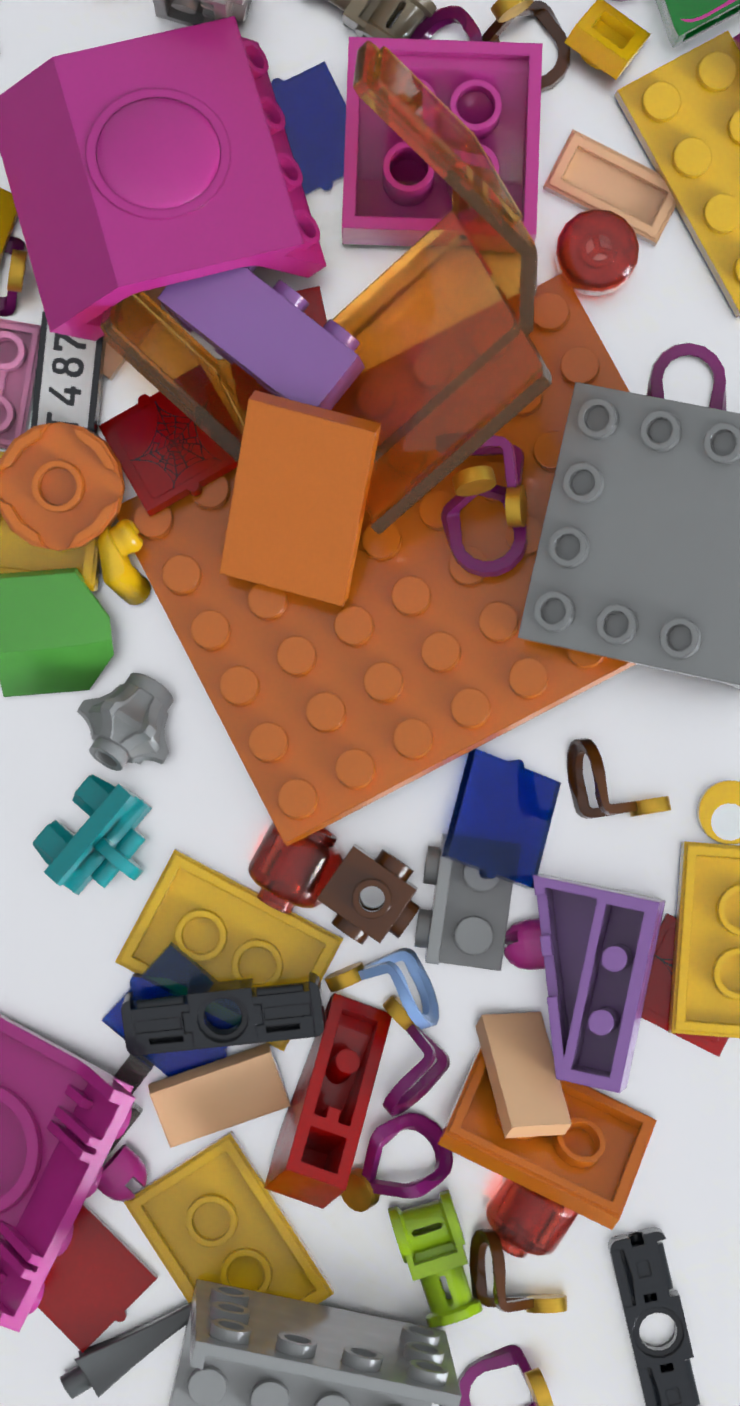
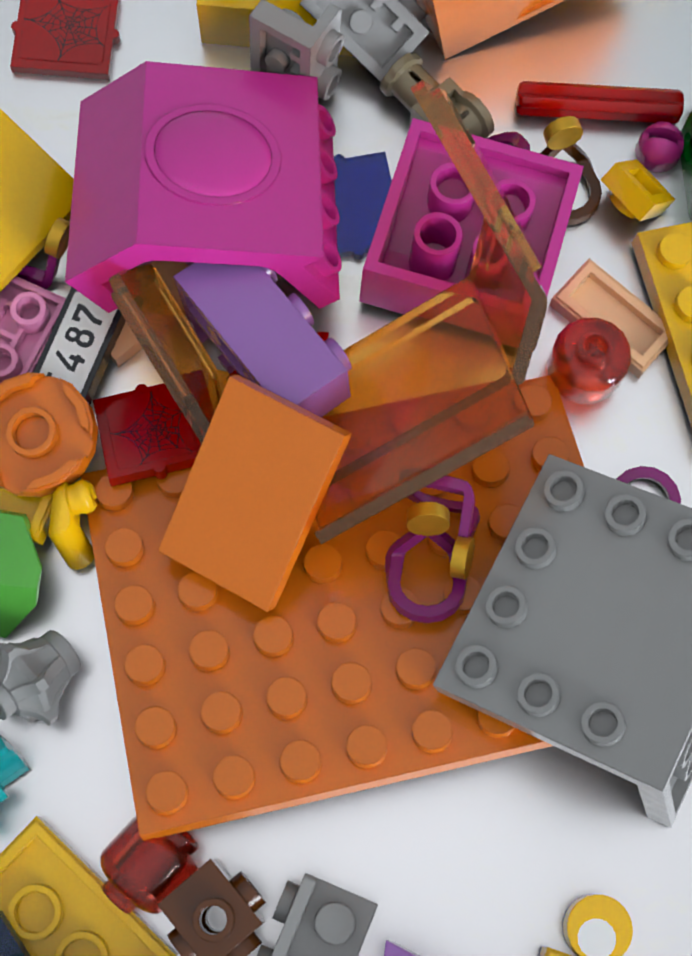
camera: 20 degrees right, 15 degrees down
clear blue piece [442,749,561,889] -> none
reddish brown piece [567,738,671,819] -> none

